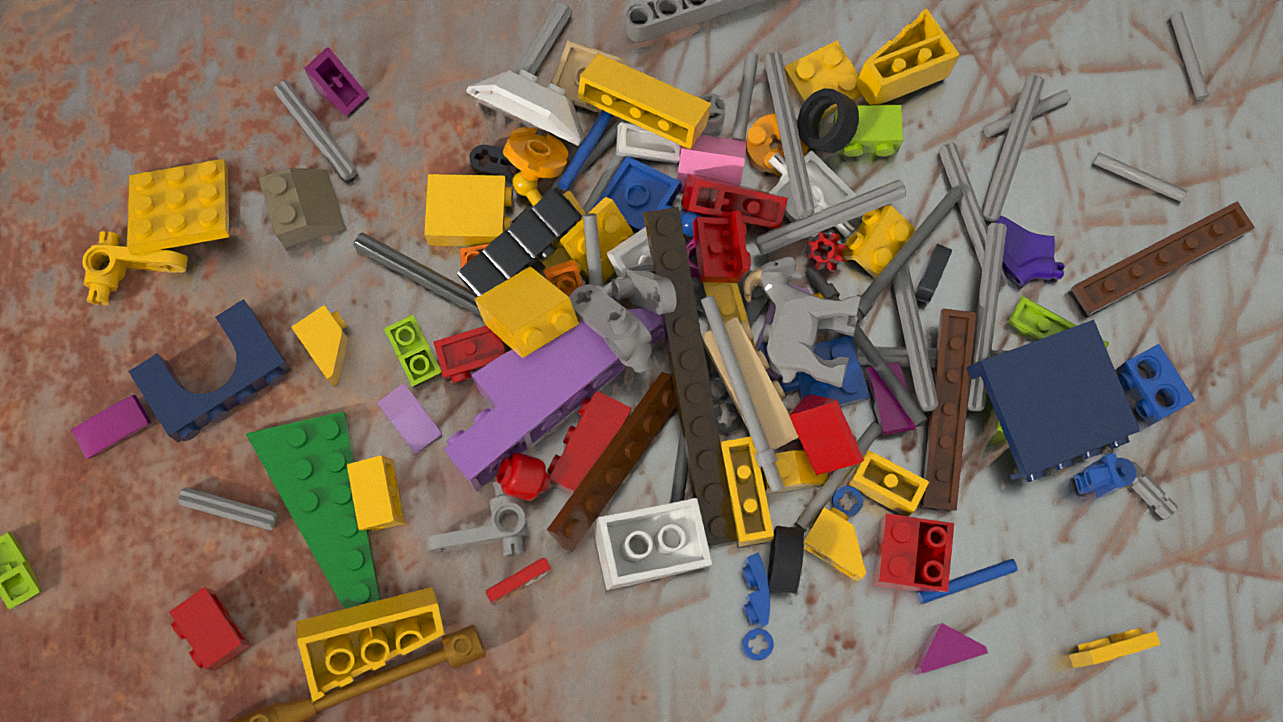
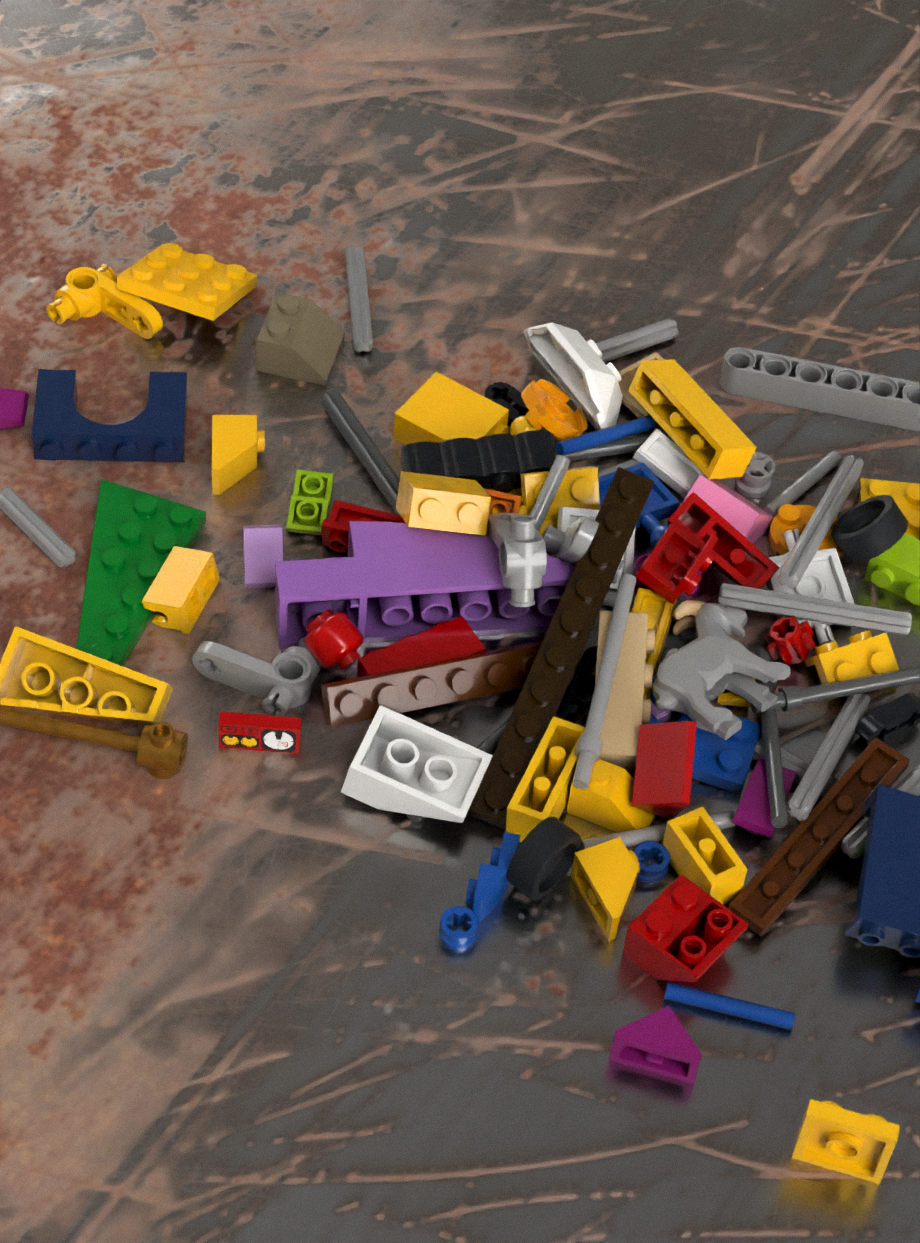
camera: 30 degrees right, 25 degrees down
magenta slope [304,47,368,116] -> none

